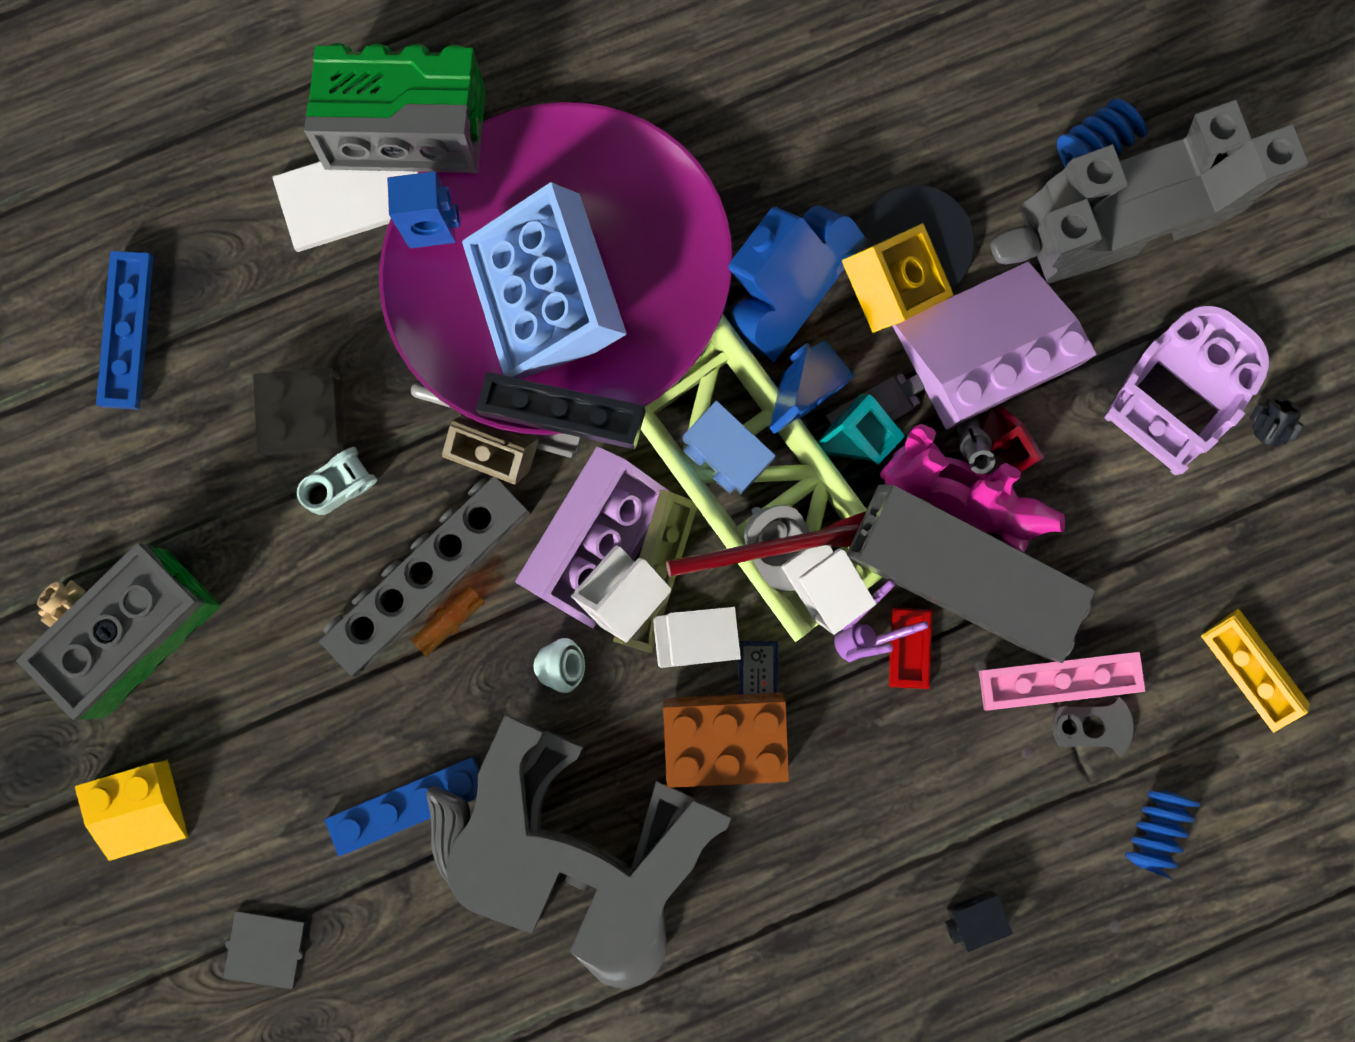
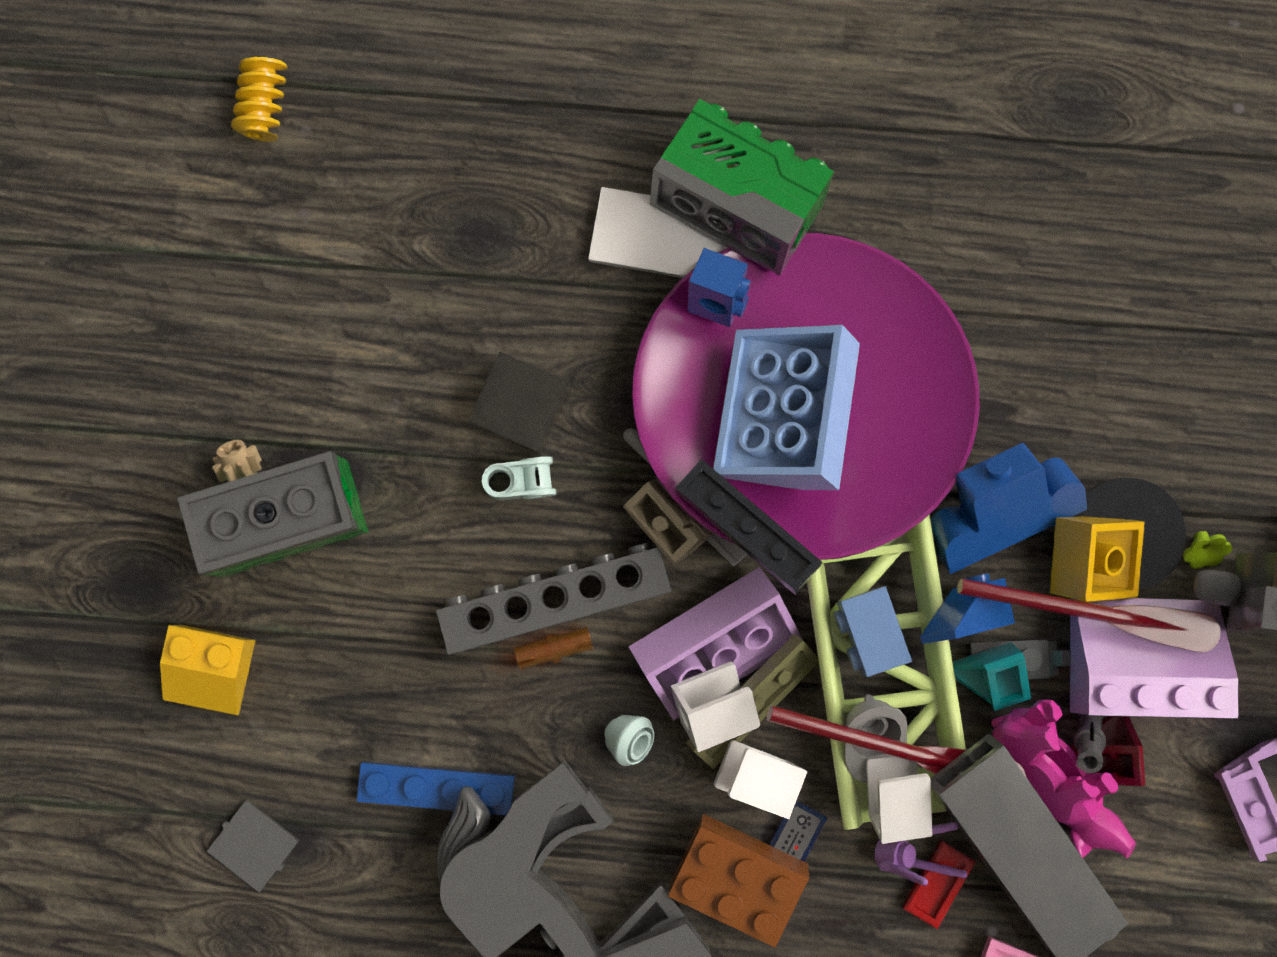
camera: 30 degrees right, 0 degrees up
blue plate [96,251,154,410] -> none
none -> piece [957,578,1221,652]
none -> lime plant [1183,531,1233,569]

